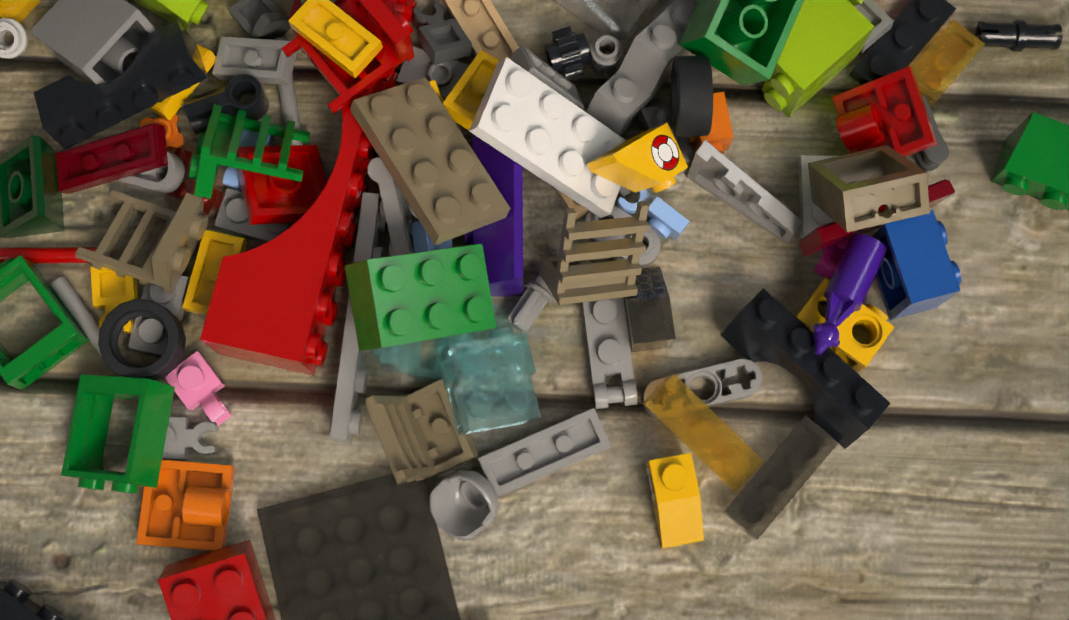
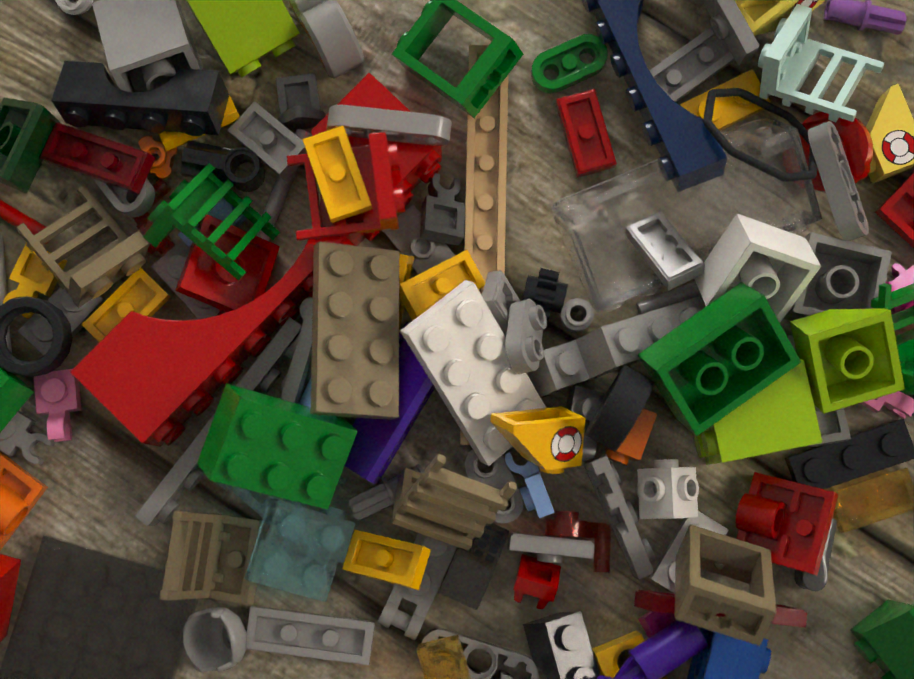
camera: 30 degrees right, 5 degrees up
none -> yellow plate [342,529,431,591]
none -> light grey plate [505,299,547,374]
none -> light grey plate [508,533,595,563]
none -> red tile [513,554,561,610]
none -> clear red plate [545,511,611,573]
none -> white brick [637,459,699,519]

